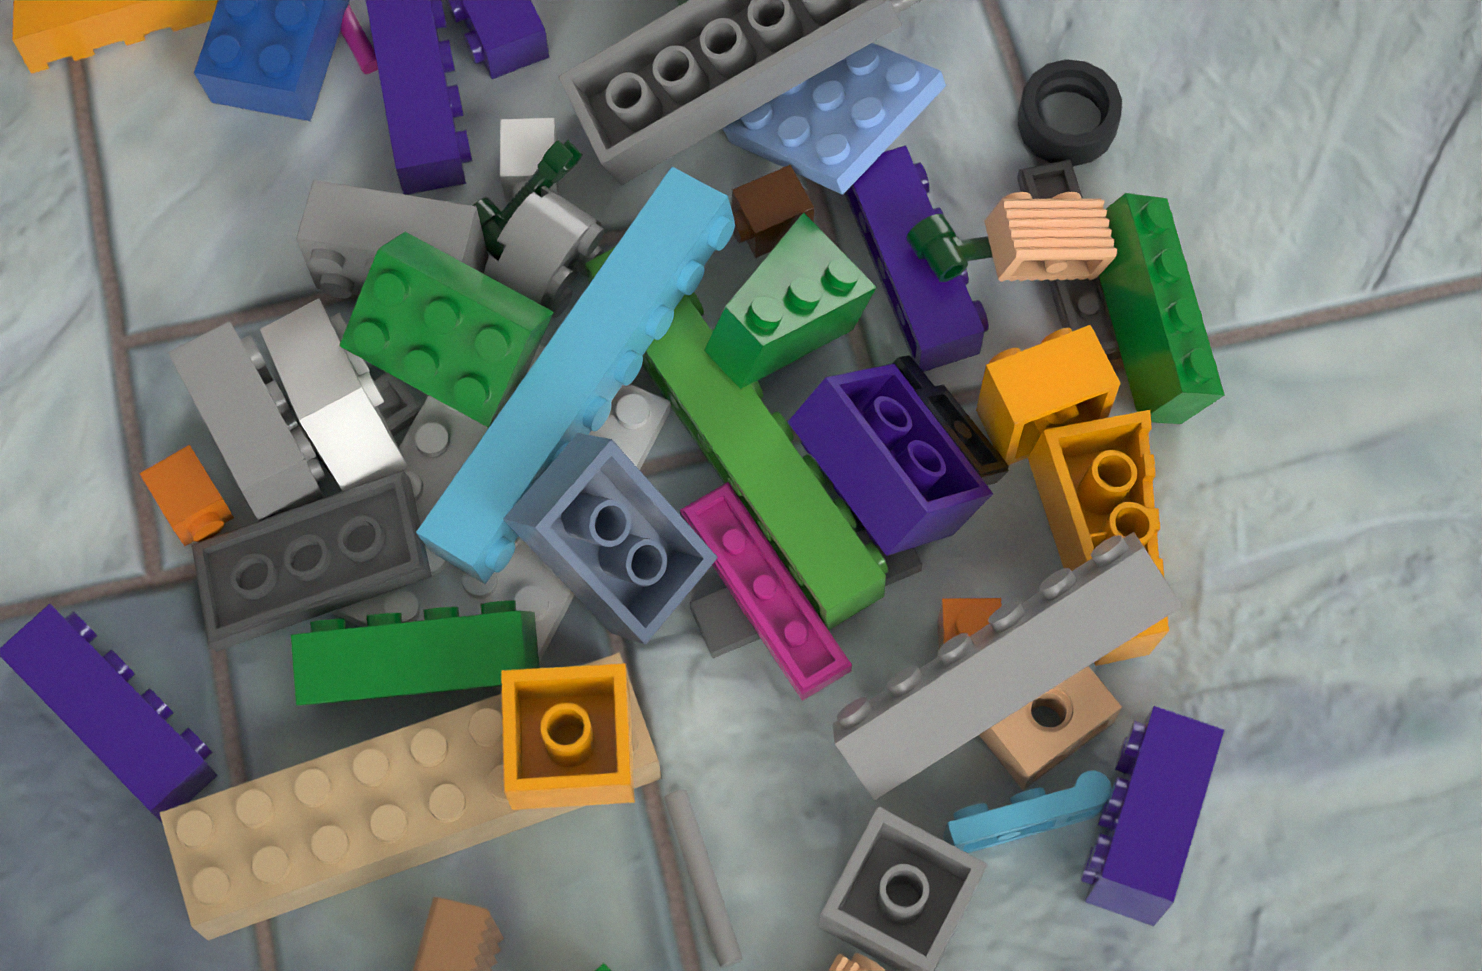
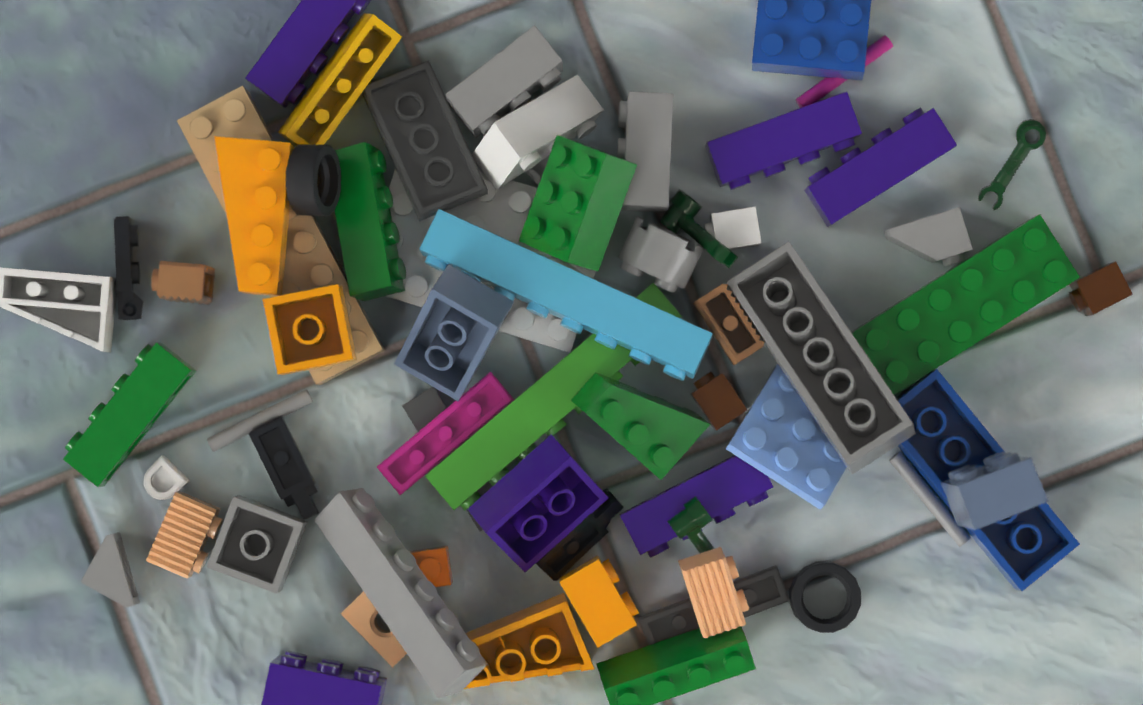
camera: 80 degrees right, 20 degrees up
orange brick [139,444,234,547] -> none
medium azure plate [943,770,1111,853] -> none
none -> light orange wedge [214,136,295,296]
none -> black hinge [248,417,319,520]
none -> yellow brick [277,13,402,147]
none -> black tyre [286,144,341,216]
none -> medium nougat brick [693,284,765,365]

